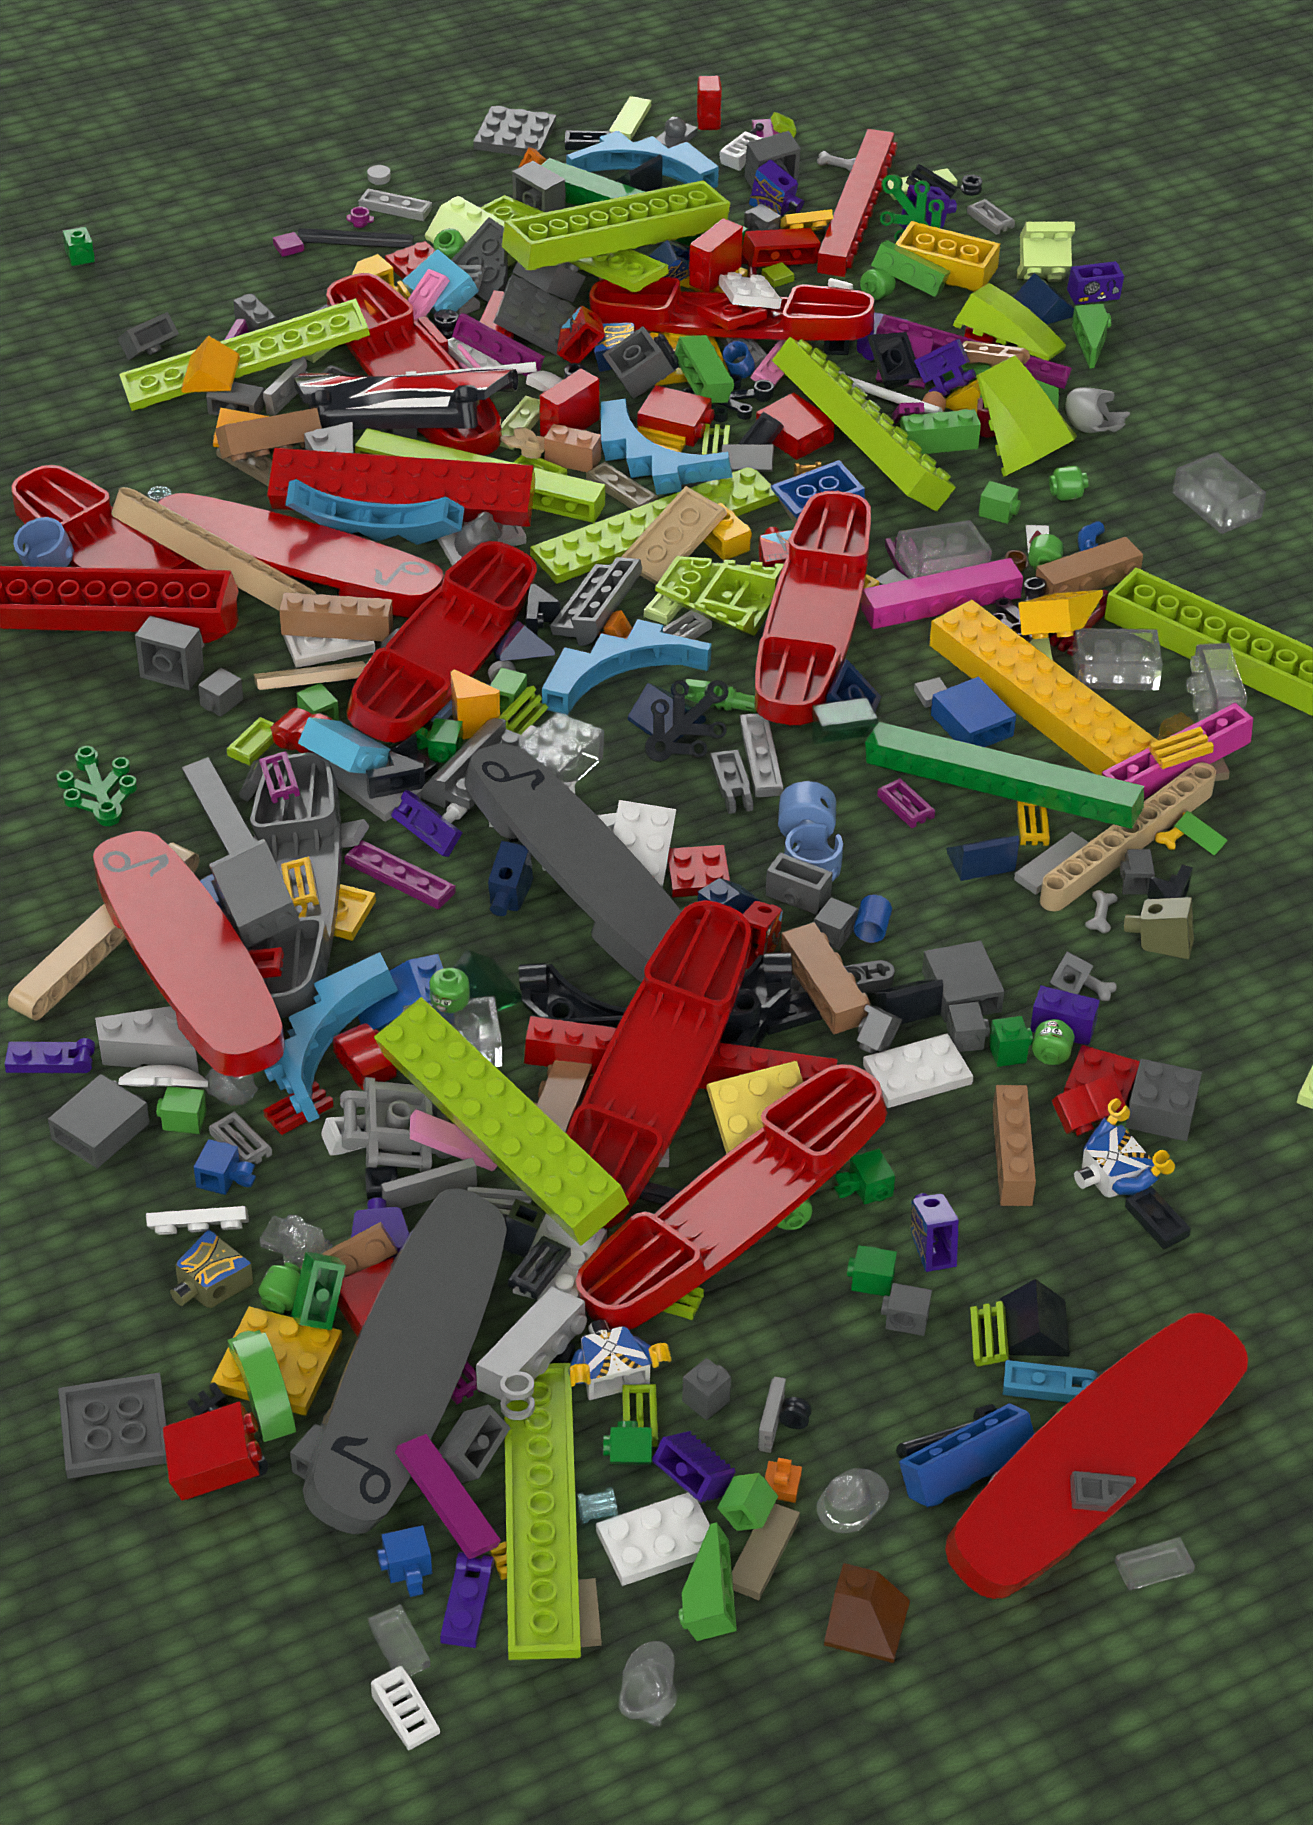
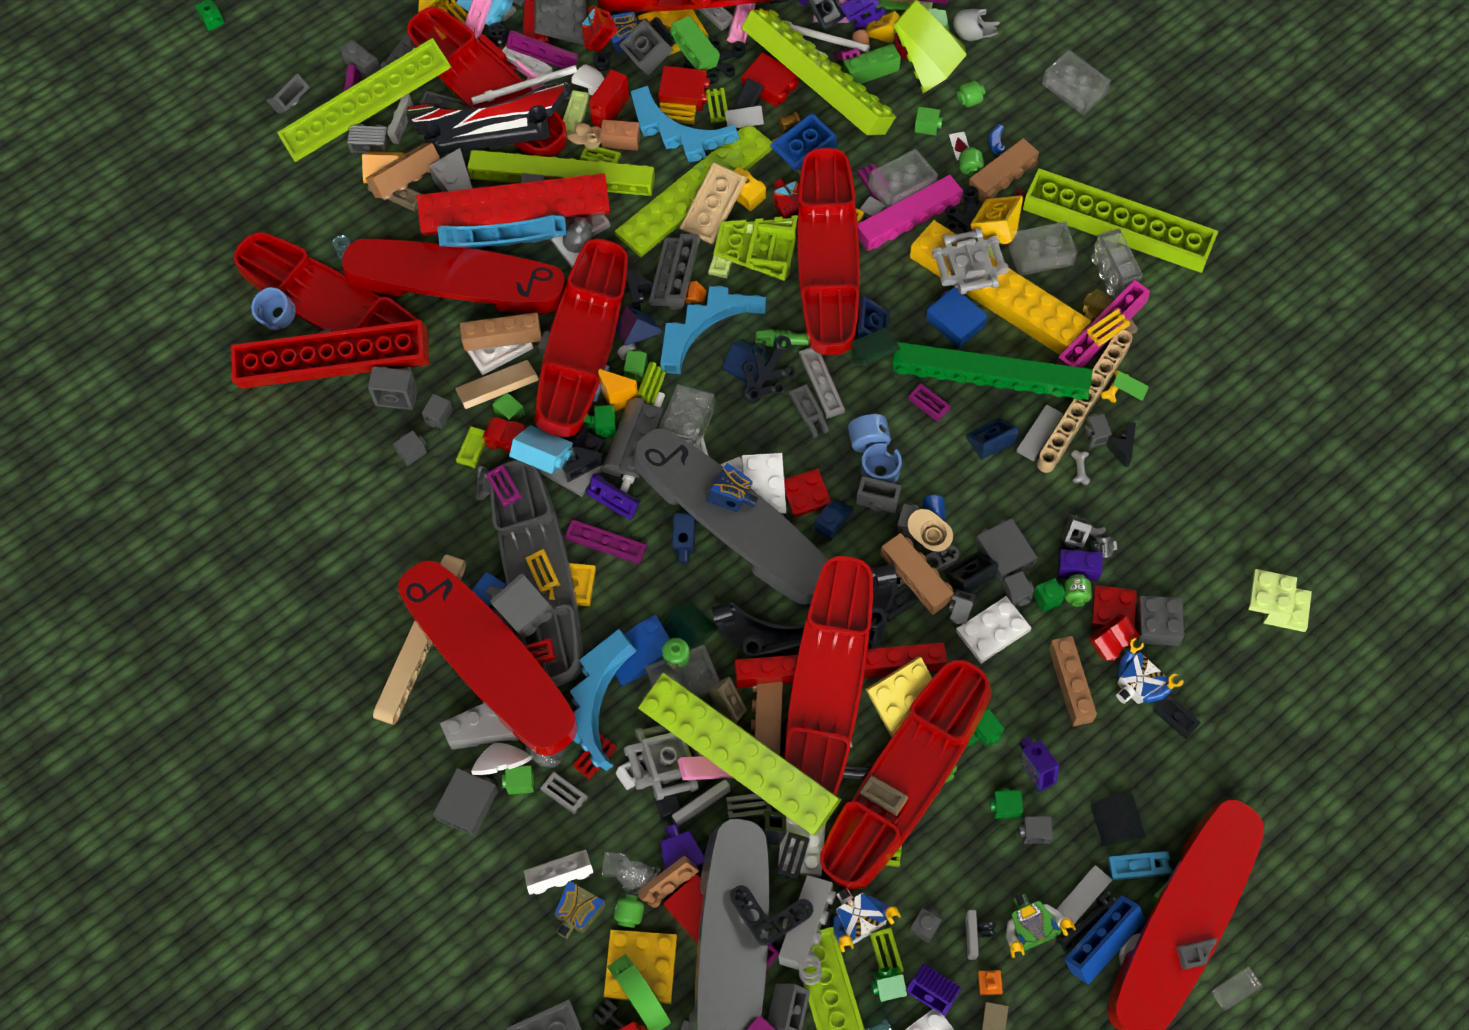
camera: 10 degrees left, 20 degrees up
dark purple plate [4,1038,95,1073] -> none
green plant [56,746,137,826] -> none
tan beam [111,487,317,610] -> none
light orange slope [181,336,240,393] -> none
tile [182,757,255,855] -> none
blue brick [194,1139,256,1195] -> none
green brick [291,1252,346,1330] -> none
red brick [333,1023,396,1090] -> none
light grey tile [341,819,369,849] -> none
dark tan tile [586,462,658,509] -> none
light grey tile [663,610,712,640] -> none
bright green brick [718,1473,778,1531] -> none
blue piece [723,341,755,378] -> none
red torso [743,901,783,969] -> none
clear piece [817,1468,889,1533] -> none
light grey tile [914,677,947,708] -> none
lime tile [970,1301,1009,1367] -> none
reddish brown plate [1003,550,1028,572] -> none
yellow tile [1017,801,1050,846] -> none
olive torso [1124,897,1194,959] -> none
none -> dark grey brick [393,430,427,466]
none -> torso [706,463,759,512]
none -> dark tan slope [708,677,747,723]
none -> black beam [730,885,813,946]
none -> dark tan tile [860,775,908,816]
none -> tan piece [908,509,953,552]
none -> light grey brick [932,228,1009,295]
none -> torso [1006,894,1076,958]
none -> light grey tile [1056,865,1112,930]
none -> dark grey gear [1091,534,1117,558]

